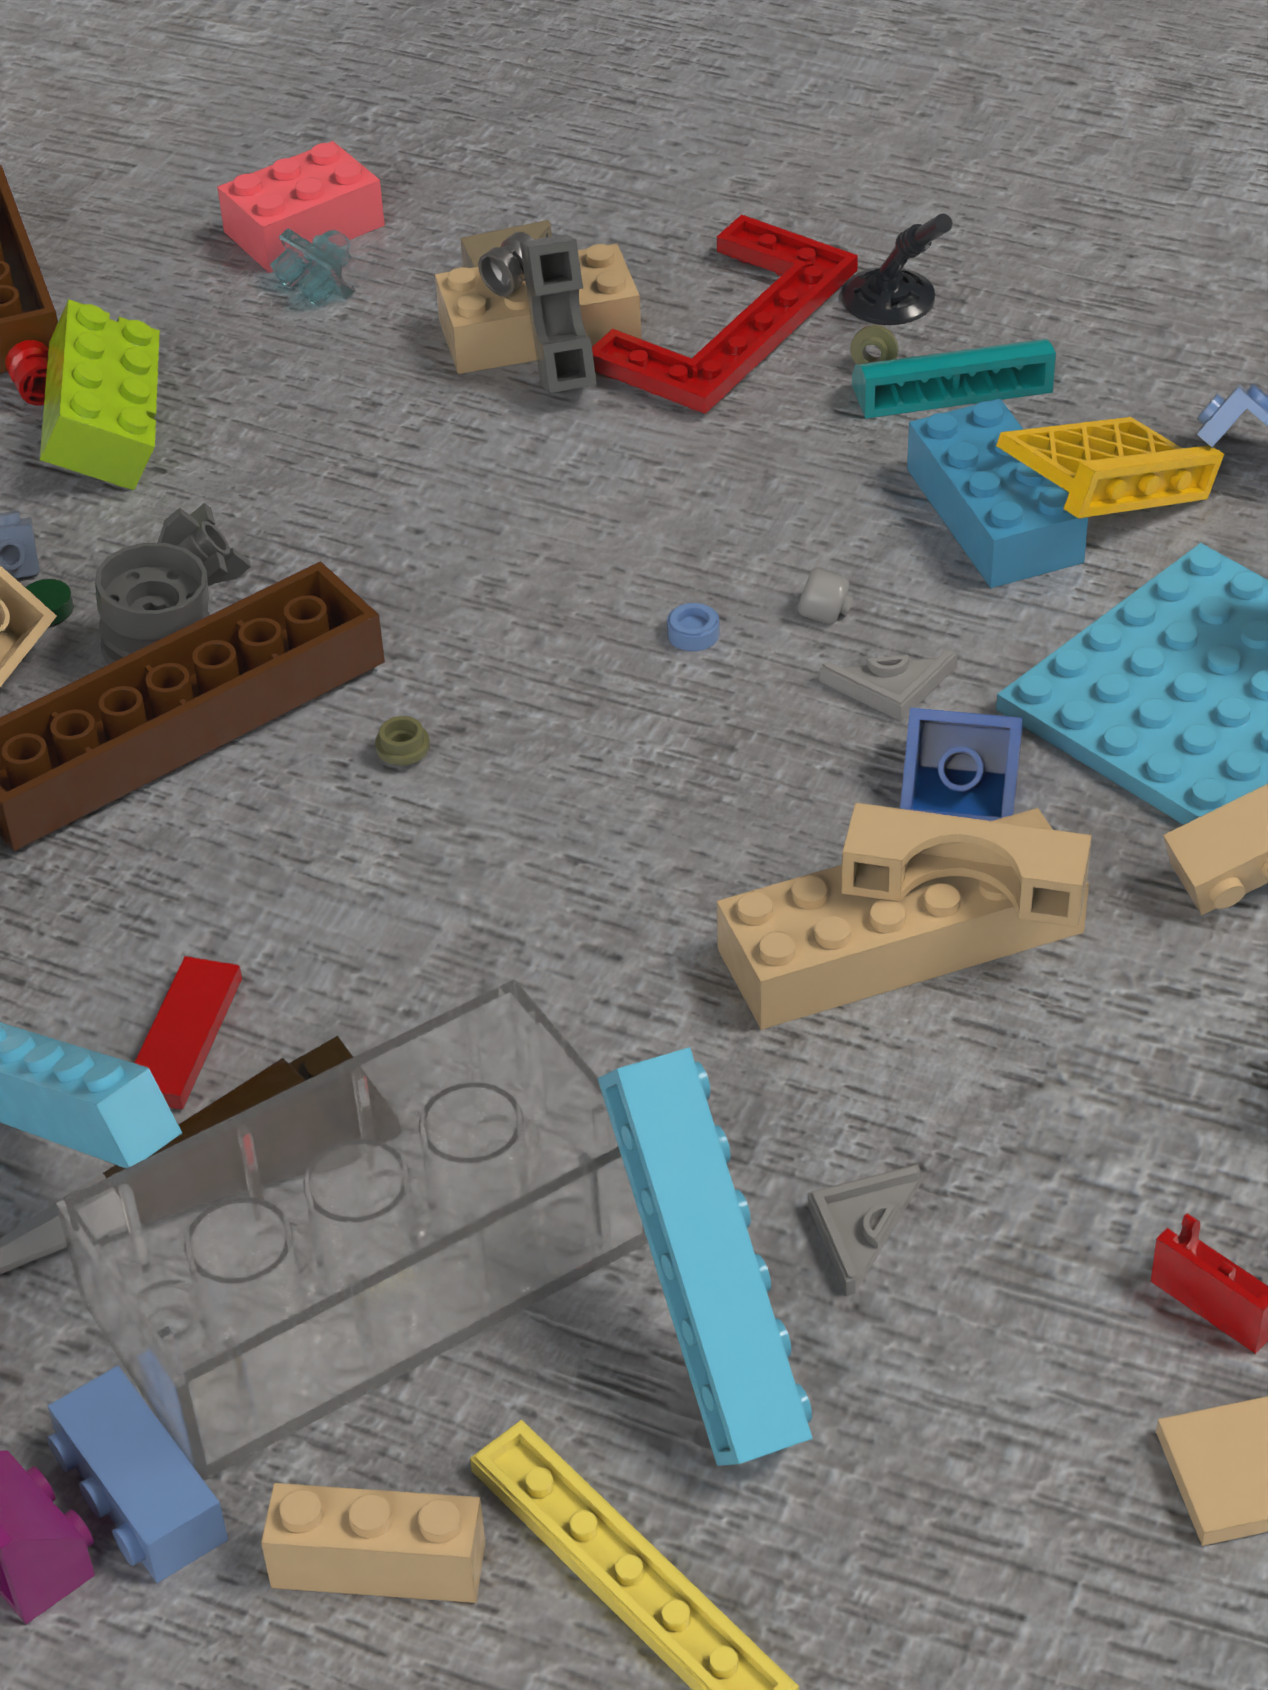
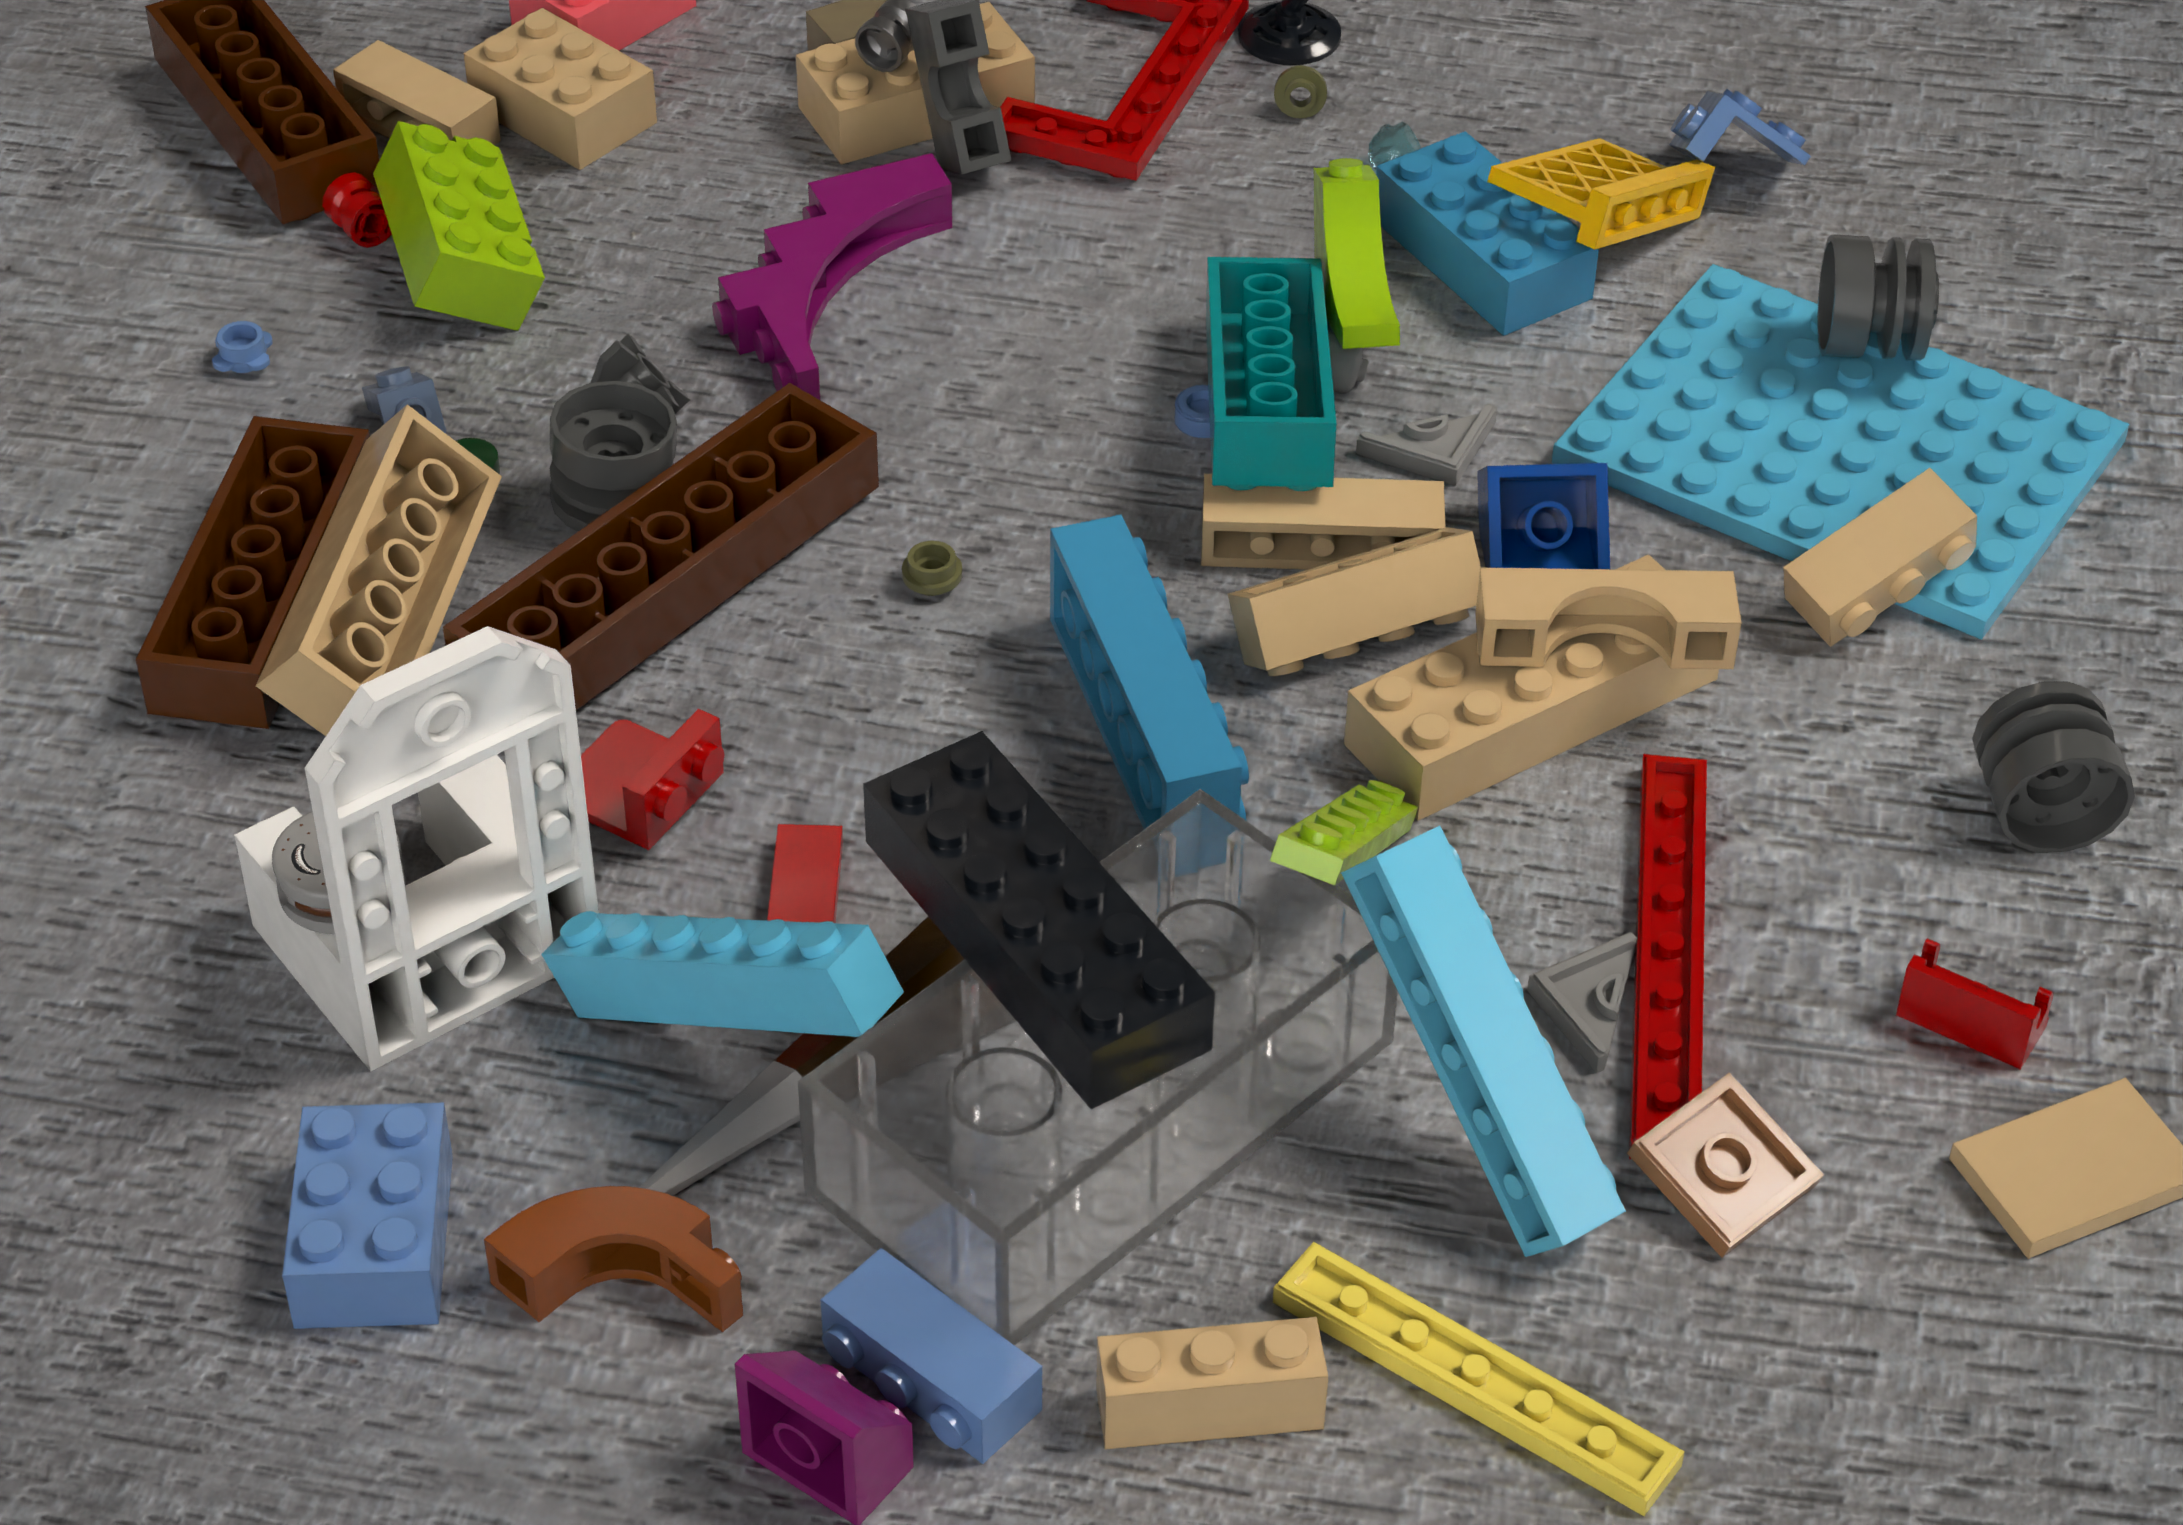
camera: 15 degrees left, 0 degrees up
clear light blue hips [270,228,356,307] -> none
teal brick [852,339,1056,419] -> none
none -> tan brick [333,40,501,145]
none -> tan brick [464,8,657,170]
none -> red bracket [581,708,725,850]
none -> magenta arch [712,153,953,400]
none -> black brick [863,731,1215,1110]
none -> dark azure brick [1050,514,1249,874]
none -> tan brick [1201,473,1446,570]
none -> teal brick [1206,257,1337,491]
none -> tan brick [1228,527,1481,676]
none -> lime plate [1270,780,1418,886]
none -> lime arch [1313,158,1400,349]
none -> clear light blue plate [1368,121,1421,170]
none -> tile [1627,1072,1824,1258]
none -> red tile [1629,754,1707,1159]

